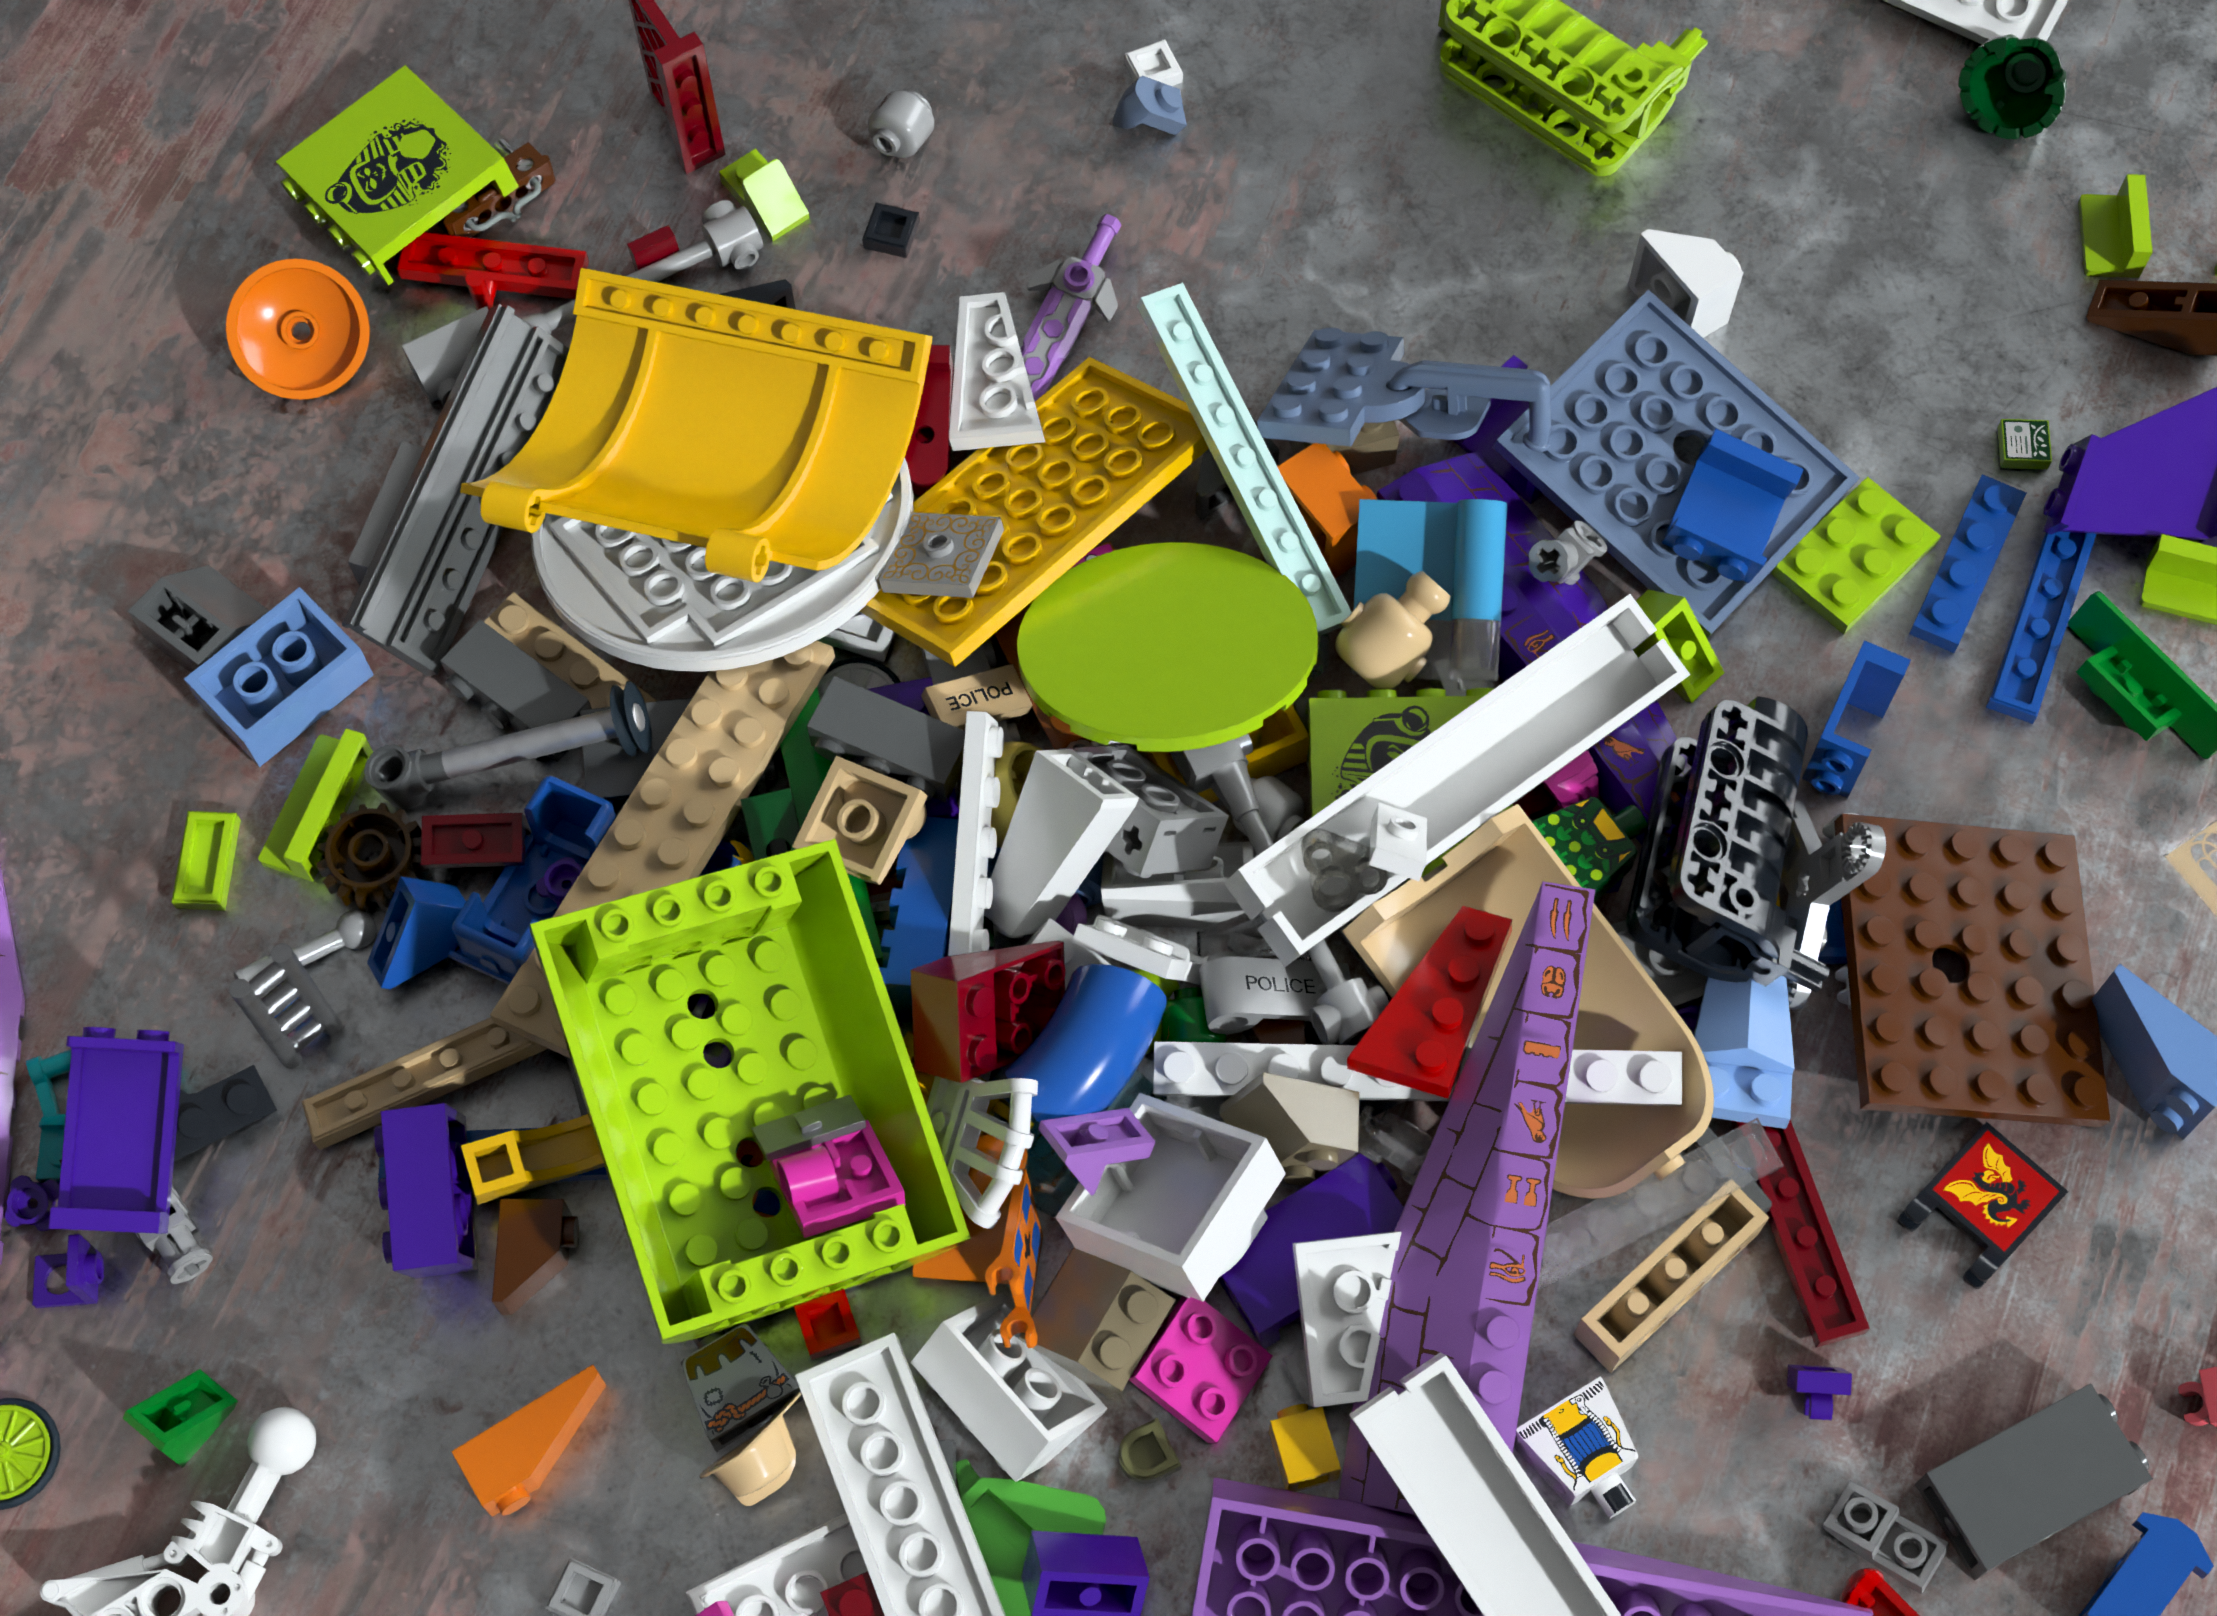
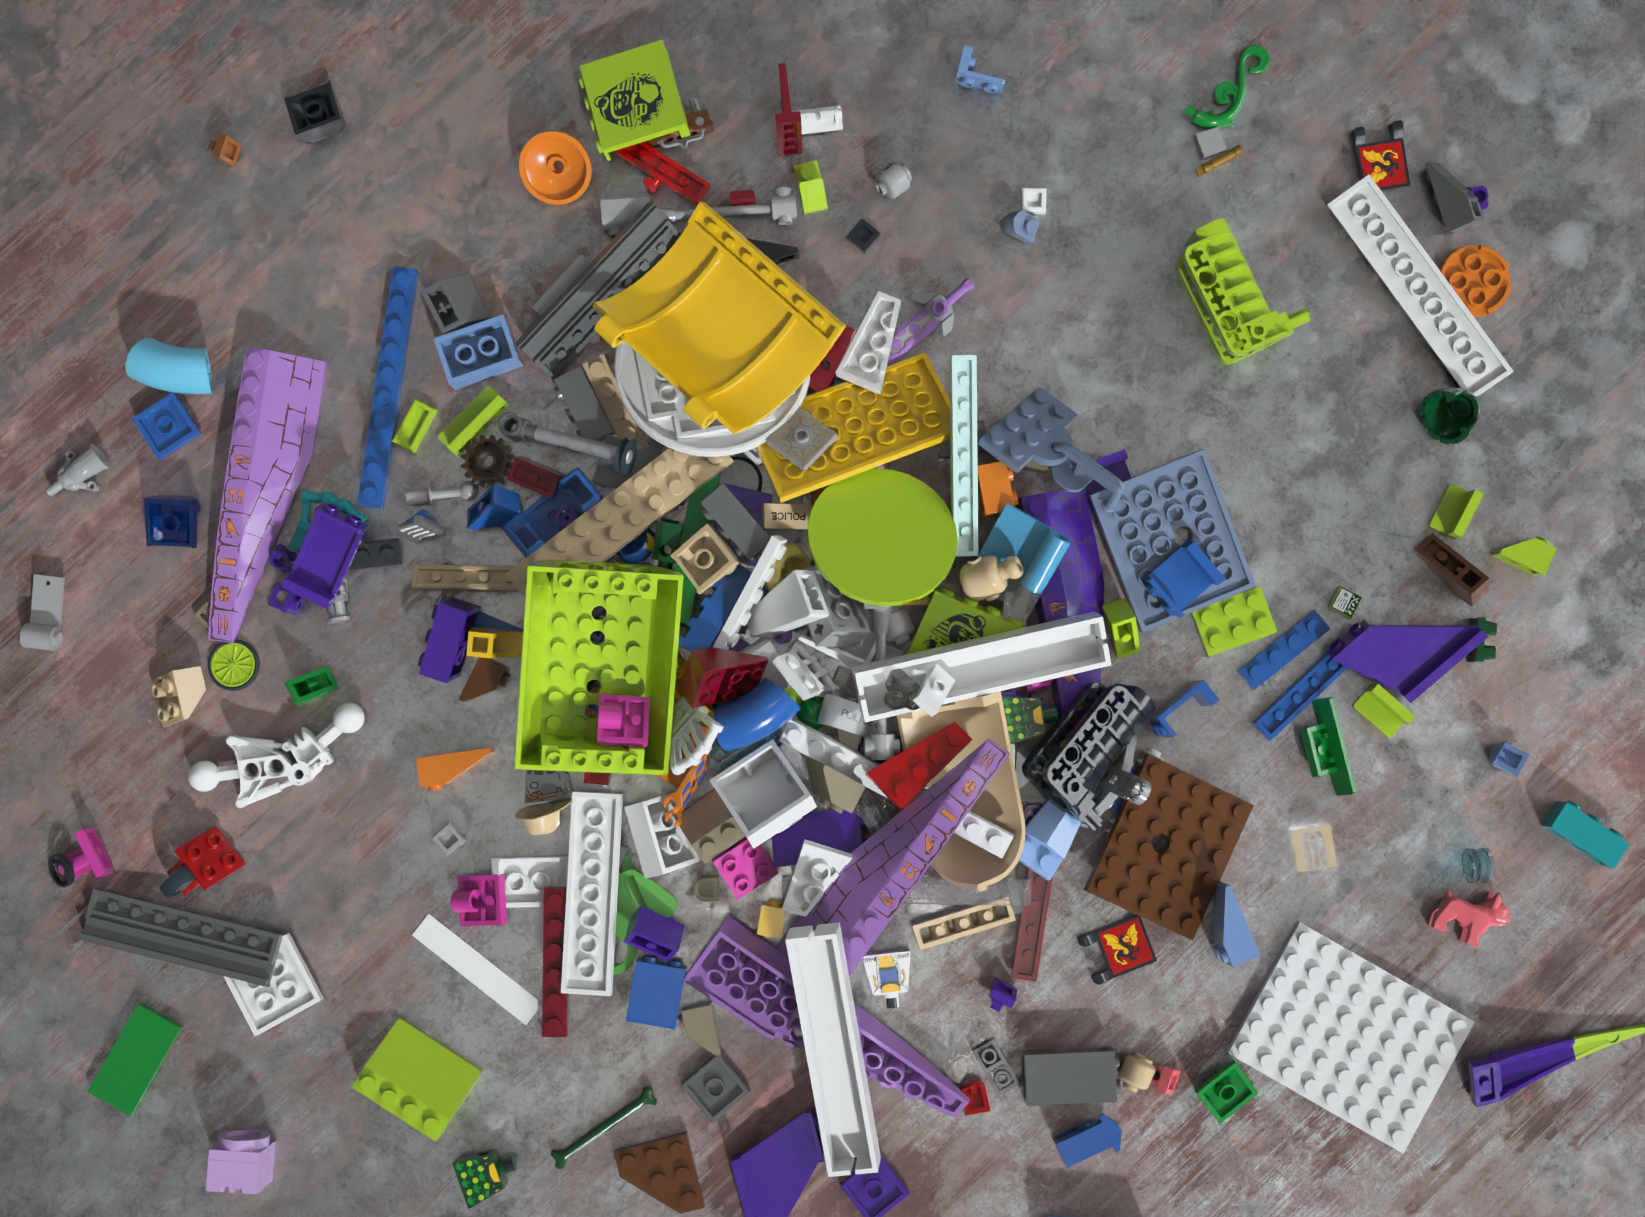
camera: 25 degrees right, 20 degrees up
piece [752,1095,866,1162] -> none
medium lavender slope [1038,1108,1156,1195] -> none
light grey connector [1528,521,1608,585] -> none
white slope [1628,229,1744,338] -> none
none -> blue plate [357,266,419,509]
none -> white hinge [793,106,843,134]
none -> tan head [1118,1052,1156,1092]

